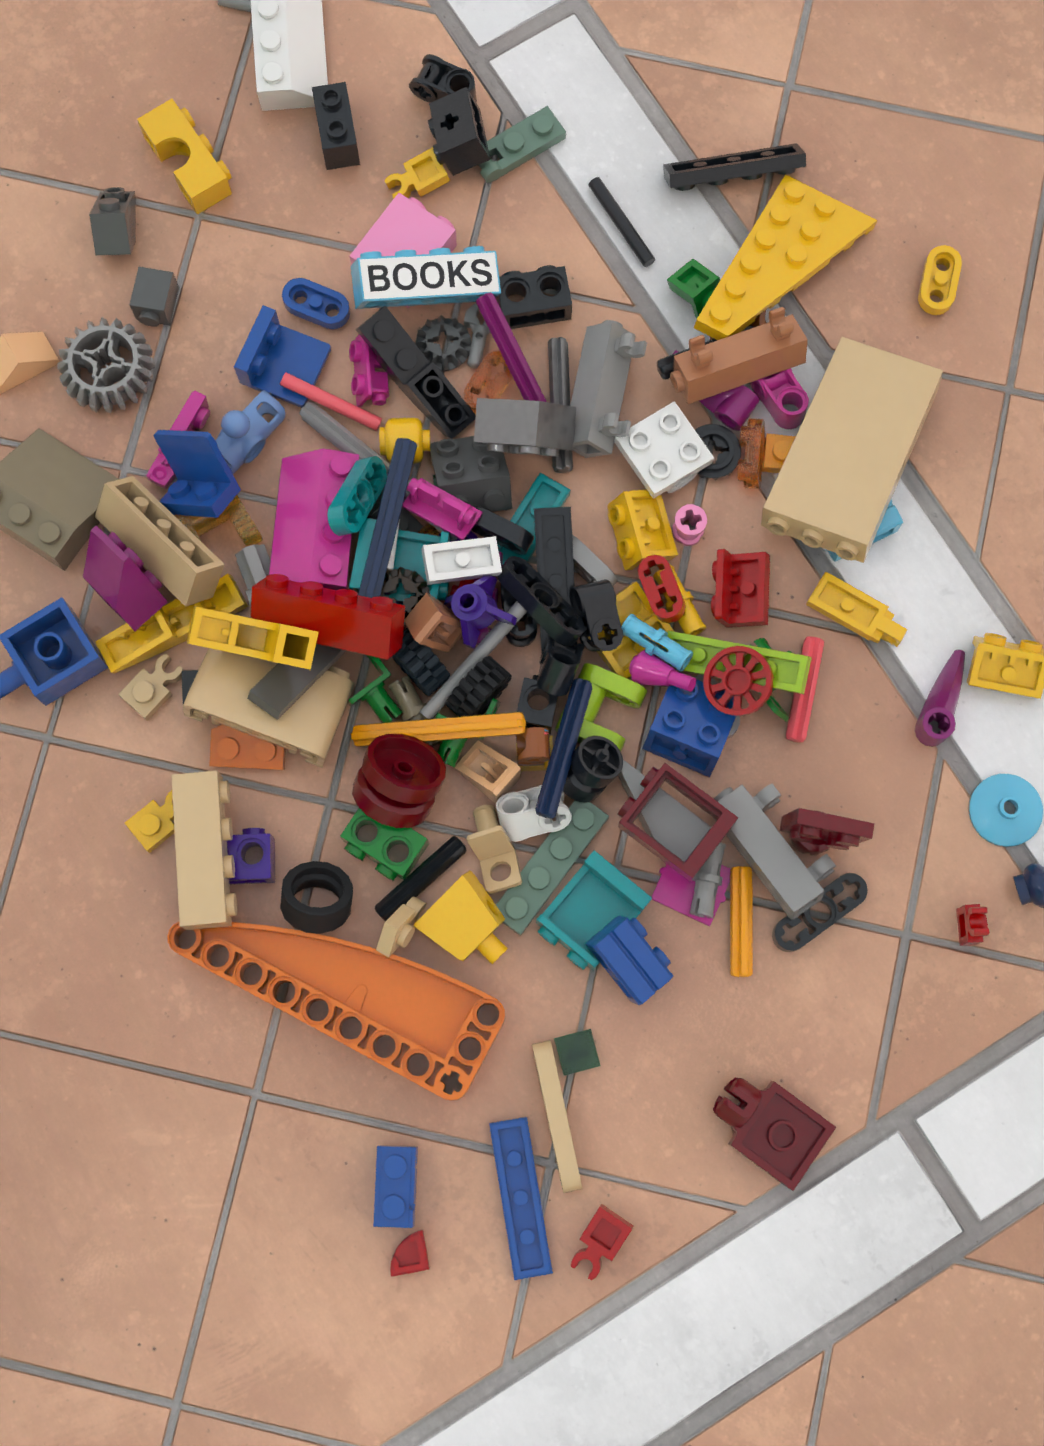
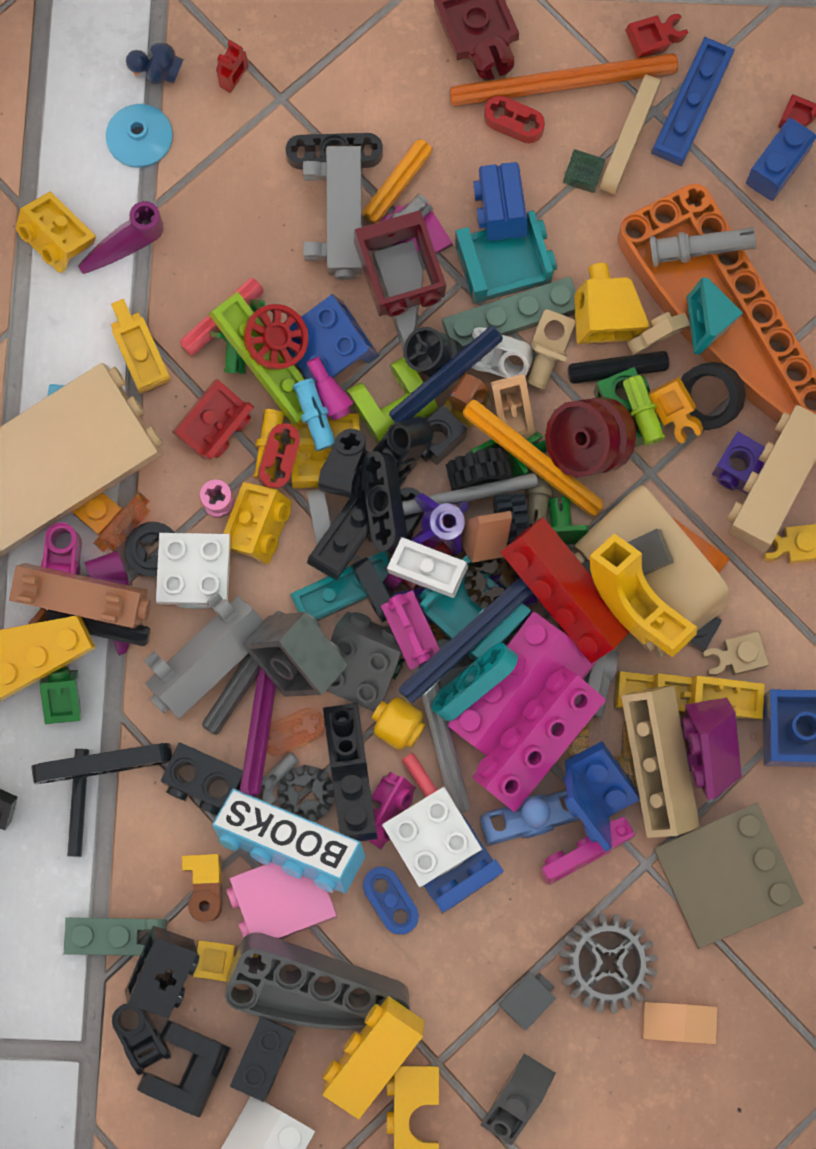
camera: 145 degrees left, 0 degrees up
dark red plate [779,808,875,856] -> none
none -> black beam [31,743,172,784]
none -> black connector [137,1020,231,1117]
none -> leg [182,854,223,923]
none -> dark grey beam [225,932,410,1030]
none -> yellow brick [322,996,425,1120]
none -> white plate [382,787,483,888]
none -> orange axle [449,53,678,106]
none -> dark pink brick [472,665,606,812]
none -> red beam [484,96,545,144]
none -> lime axle [623,375,665,446]
none -> light orange plate [649,377,703,444]
none -> light grey pin [650,227,756,267]
none -> teal slope [686,277,743,355]

